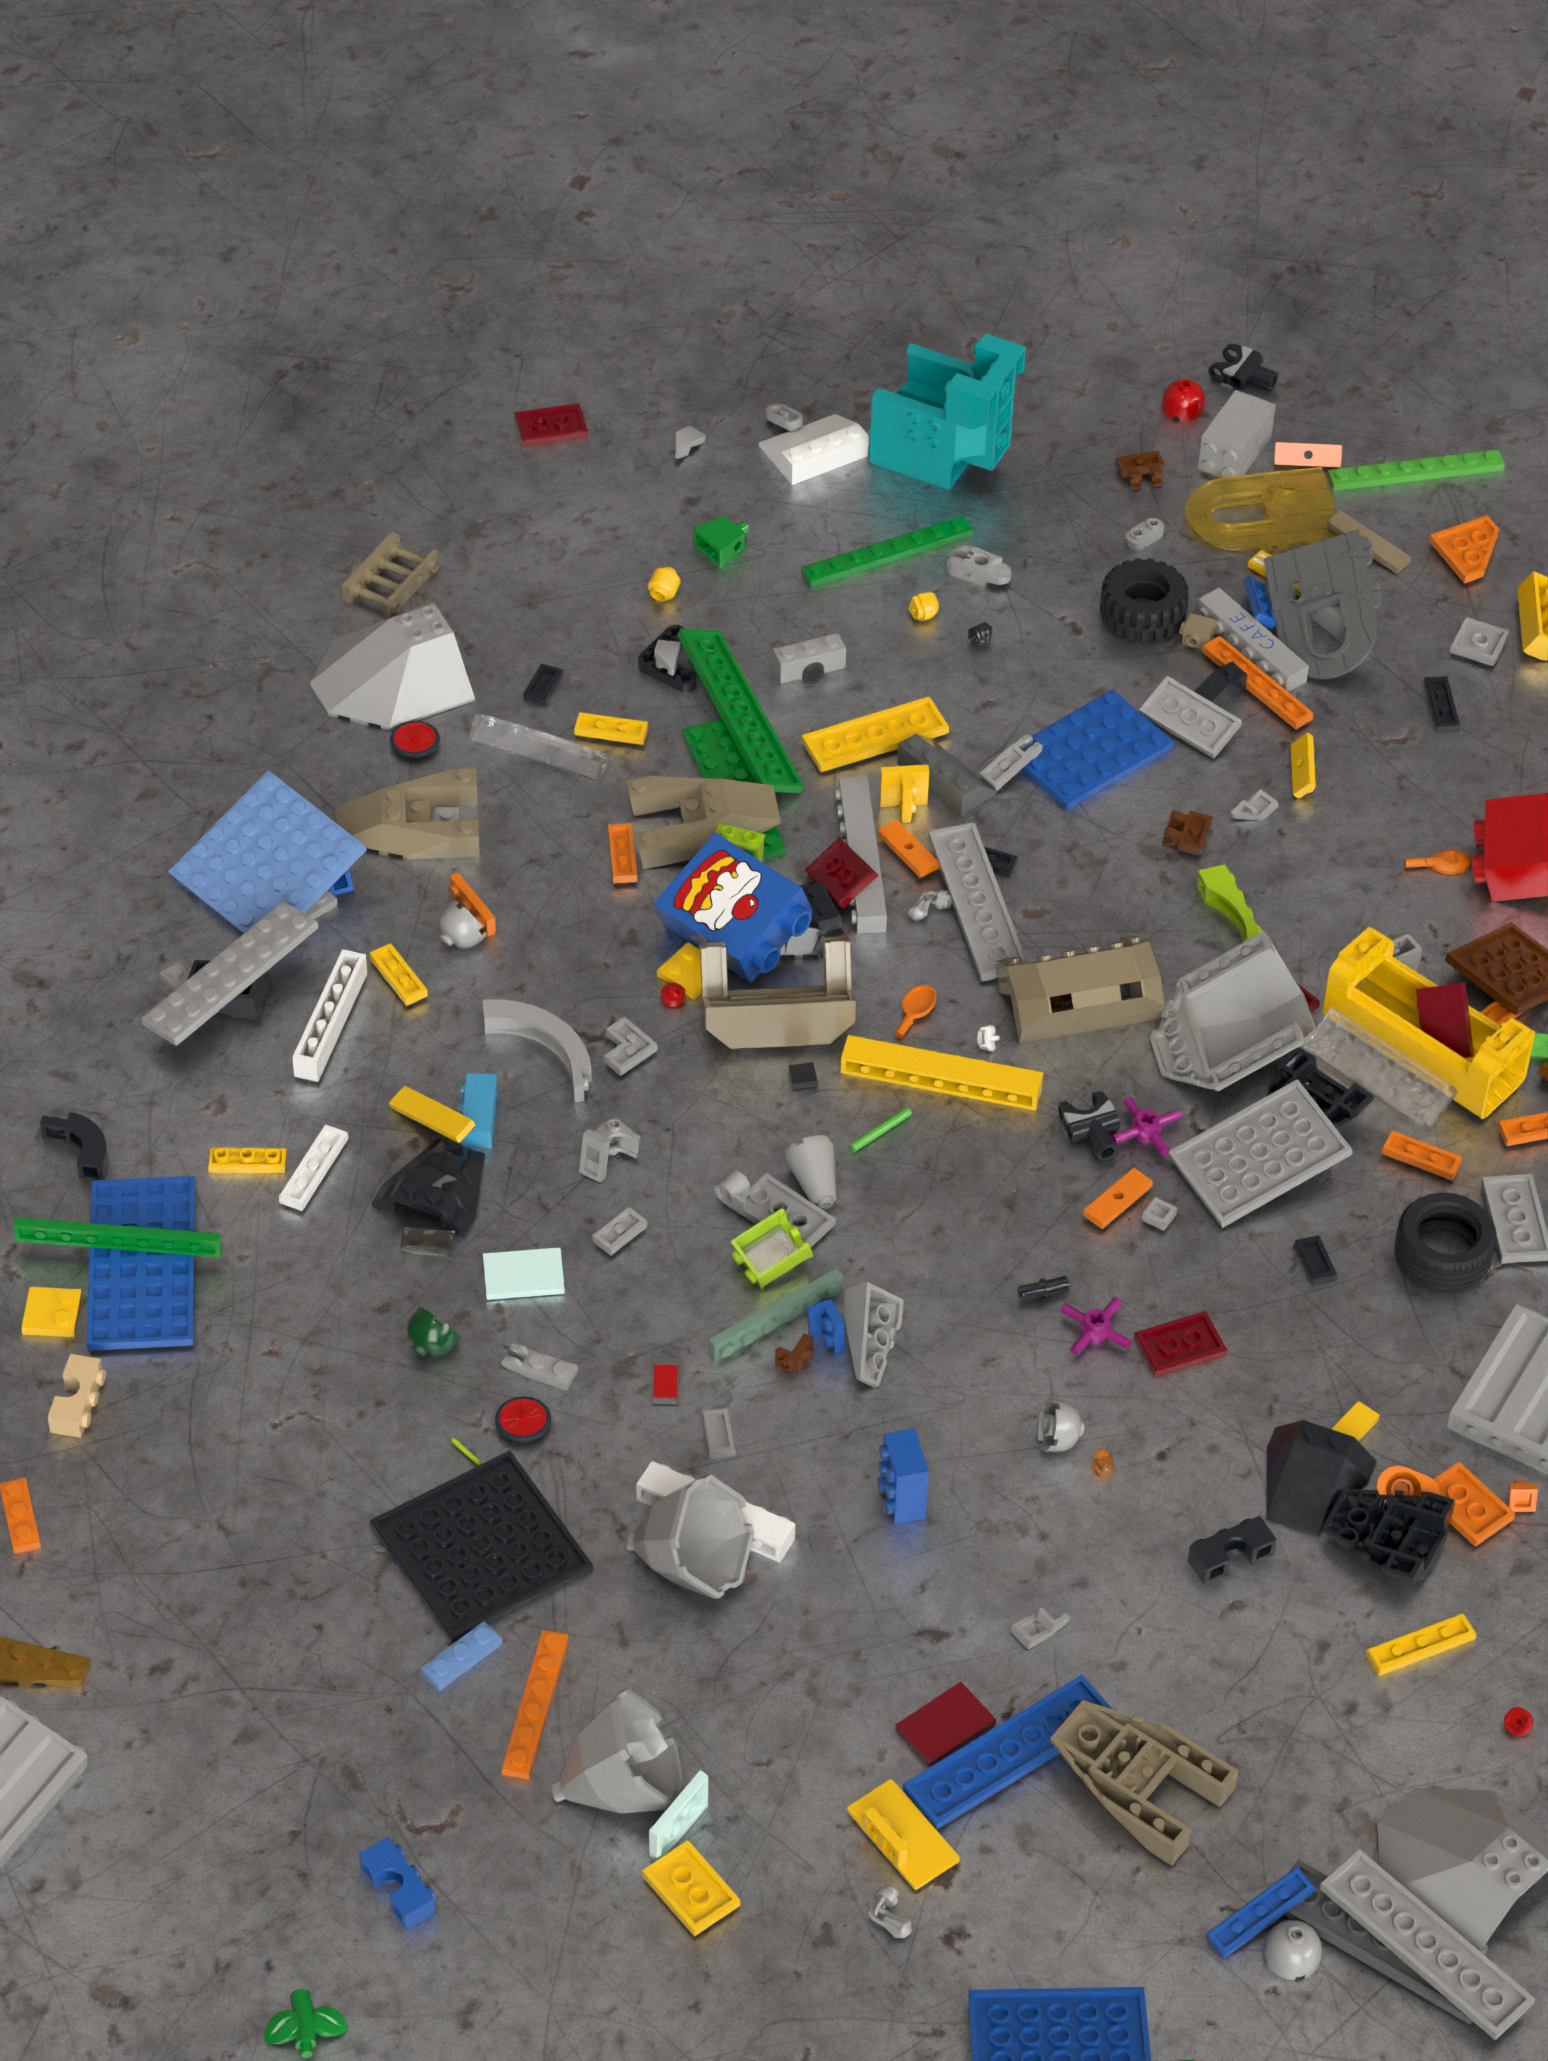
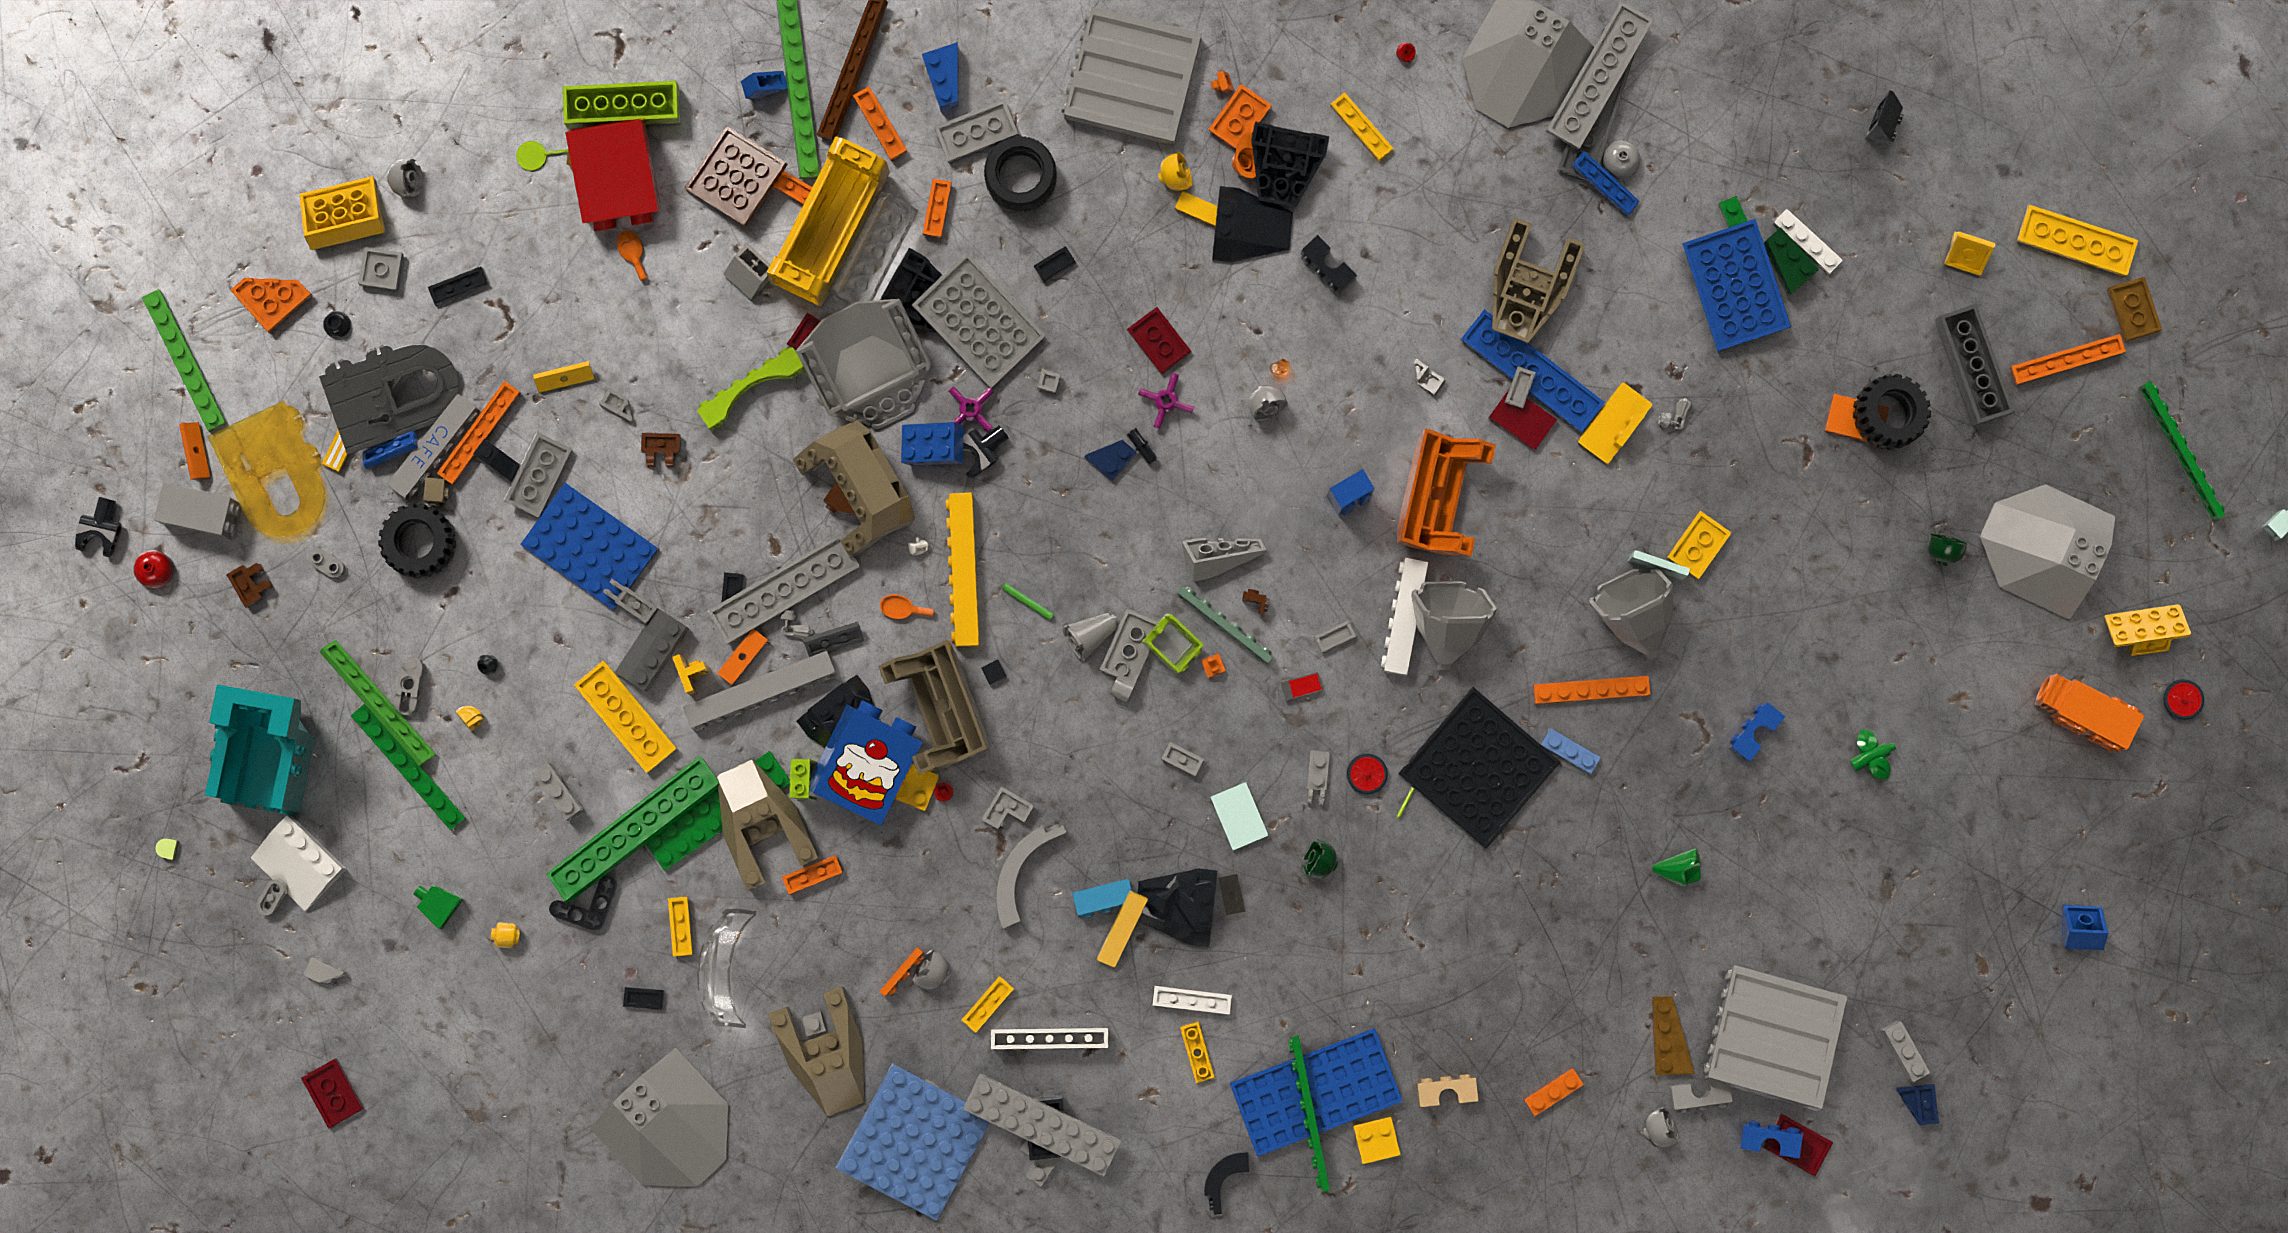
camera: 105 degrees left, 35 degrees up
dark tan fence [342,531,439,620] -> none
red wheel [390,721,440,758] -> none
light grey tile [579,1118,640,1183] -> none
light grey slope [654,640,681,675] -> none
dark red tile [805,837,879,909] -> none
blue bracket [807,1299,845,1356] -> none
orange tile [1083,1168,1153,1229] -> none
dark tan tile [1326,510,1412,574] -> none
dark red tile [1416,983,1474,1058] -> none
none -> yellowish green tile [156,839,178,860]
none -> bright green plate [320,640,435,766]
none -> black piece [323,311,351,338]
none -> dark grey plate [803,621,864,657]
none -> blue brick [901,422,964,466]
none -> dark blue wing [1084,440,1137,481]
none -> yellow cylinder [1158,152,1192,191]
none -> orange tile [1201,653,1226,678]
none -> orange wedge [1397,428,1496,557]
none -> light grey tile [1505,366,1536,409]
none -> green hat [1652,848,1701,887]

